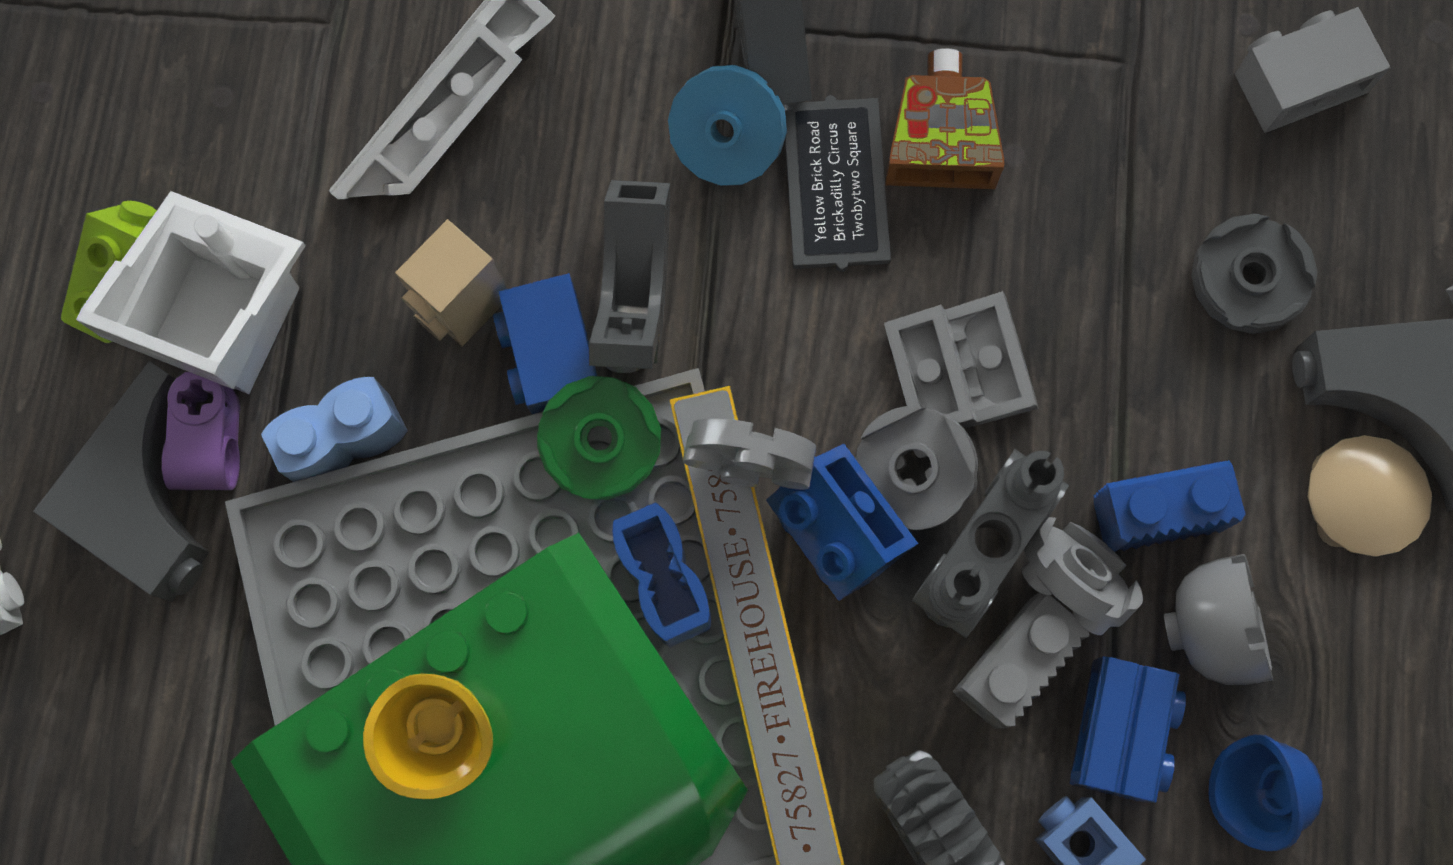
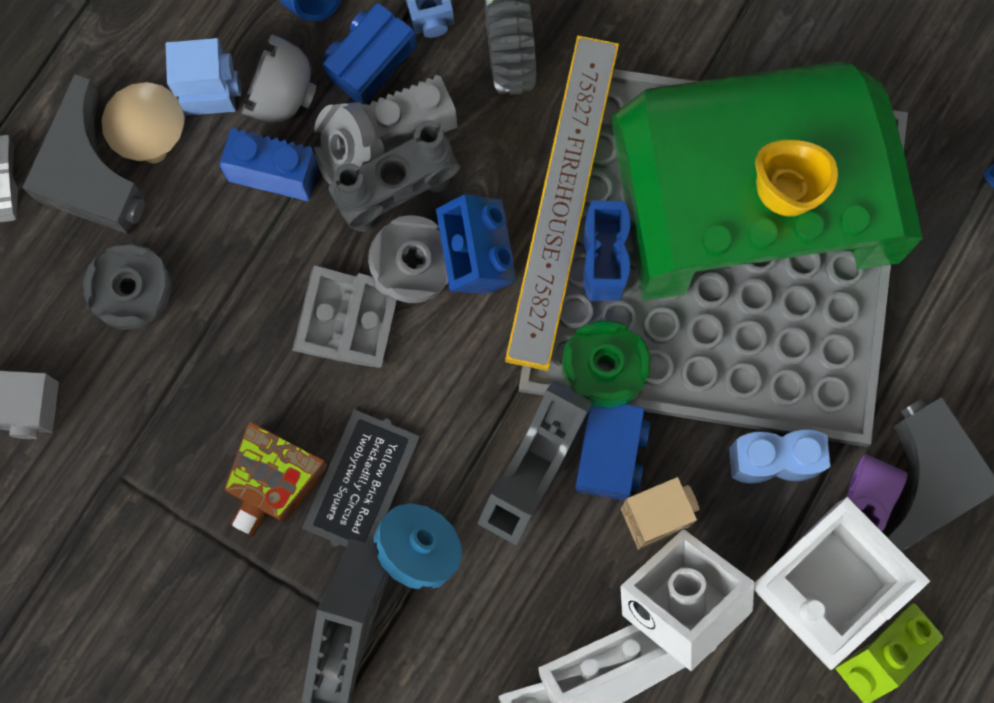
camera: 155 degrees left, 0 degrees up
light grey plate [683,419,816,490] -> none
none -> light blue brick [165,38,242,116]
none -> white brick [621,529,754,671]

